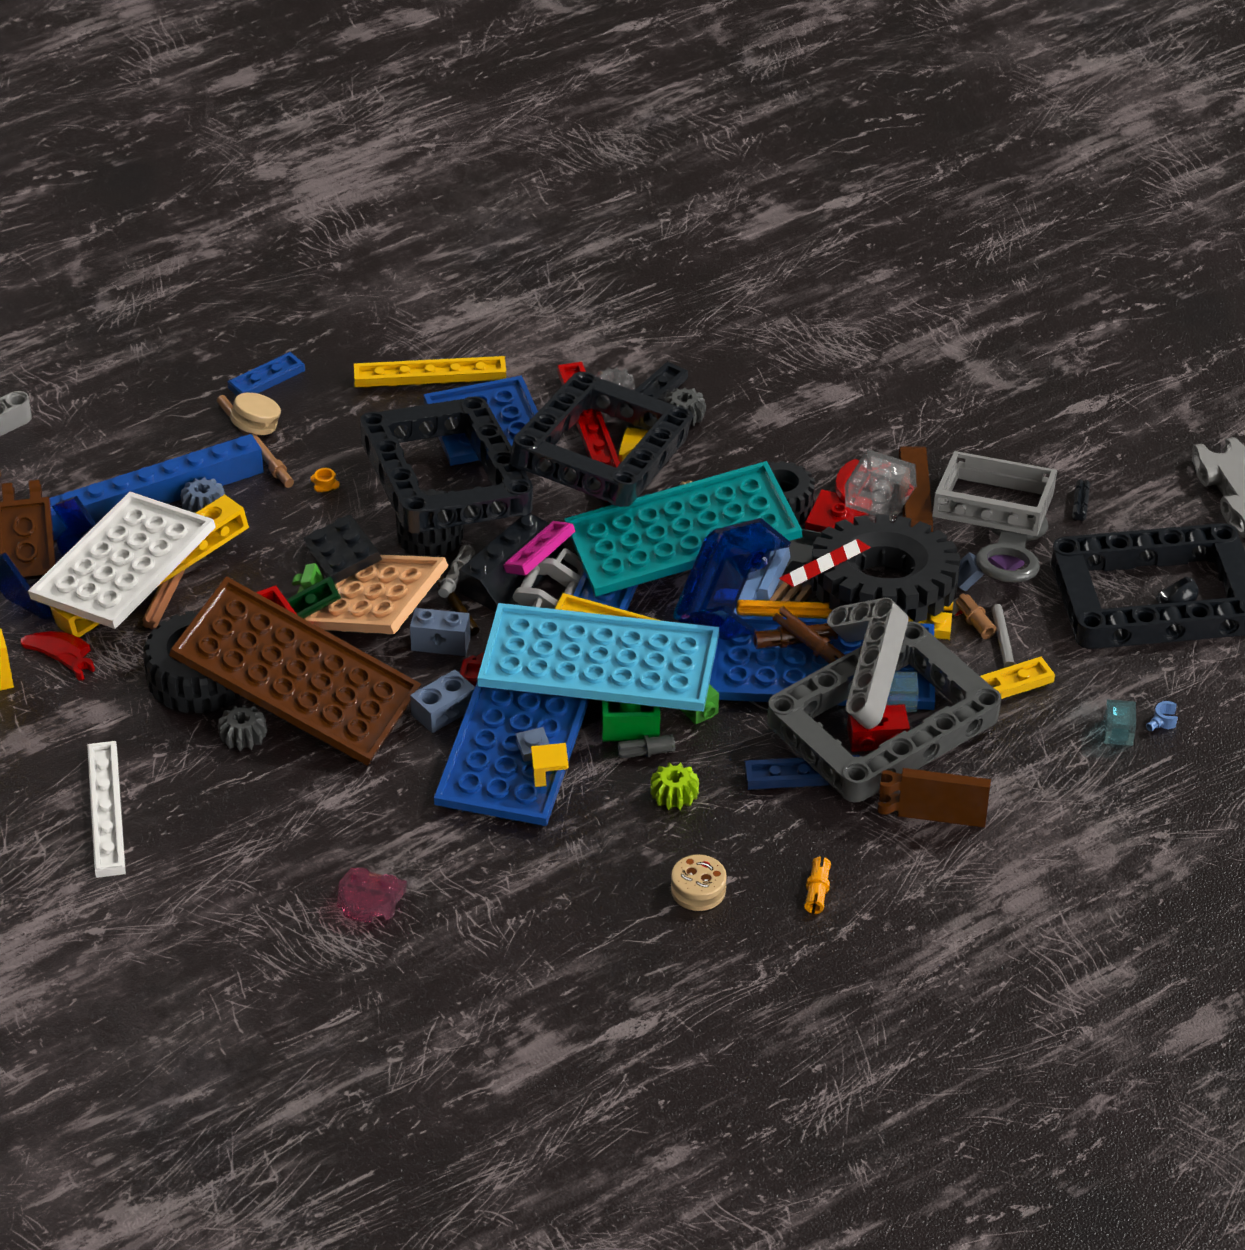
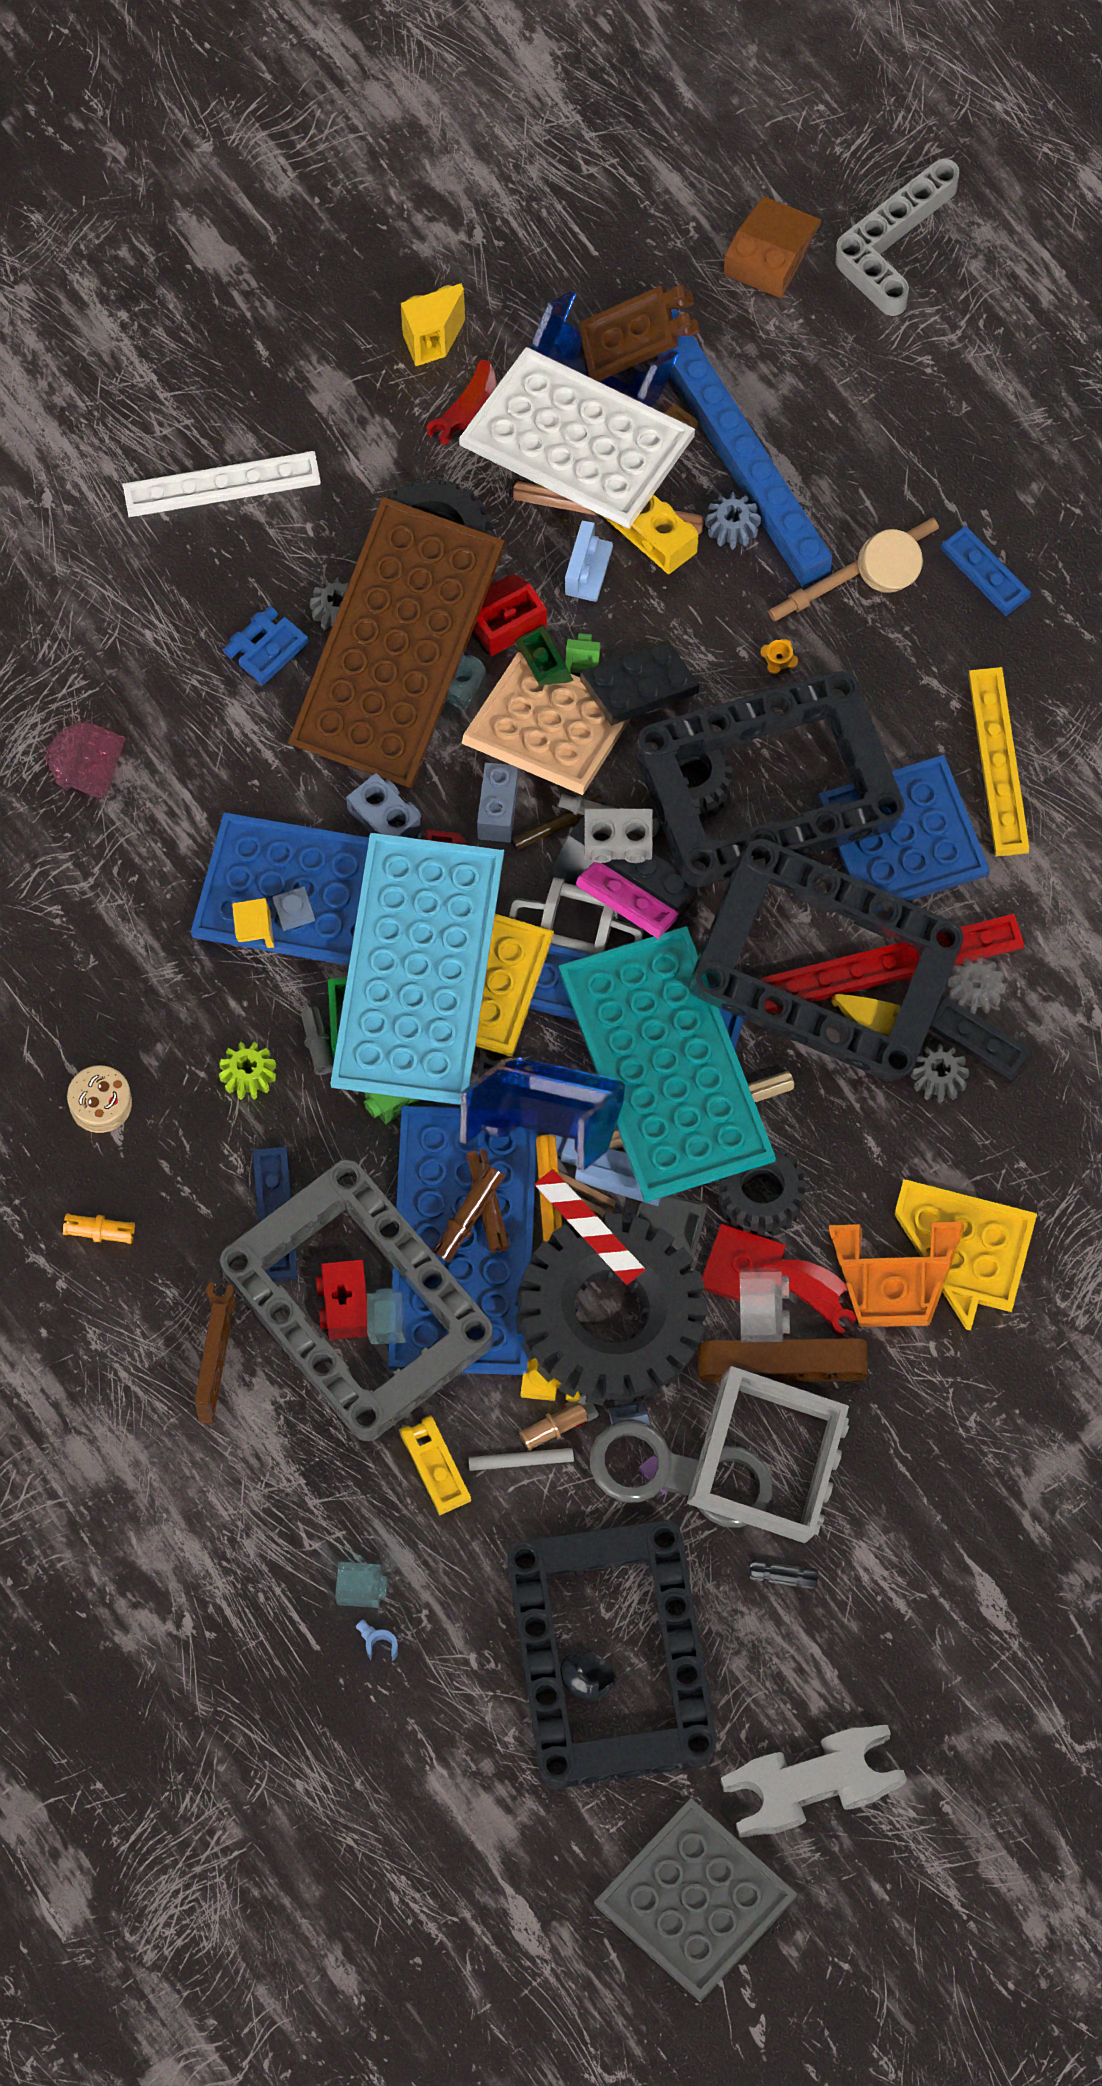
camera: 90 degrees right, 25 degrees up
light grey beam [827,598,908,729] -> none
none -> blue plate [223,606,309,686]
none -> light blue bracket [565,520,613,602]
none -> light grey brick [585,809,652,863]
none -> orange wing [829,1221,964,1327]
none -> yellow wing [895,1179,1037,1330]

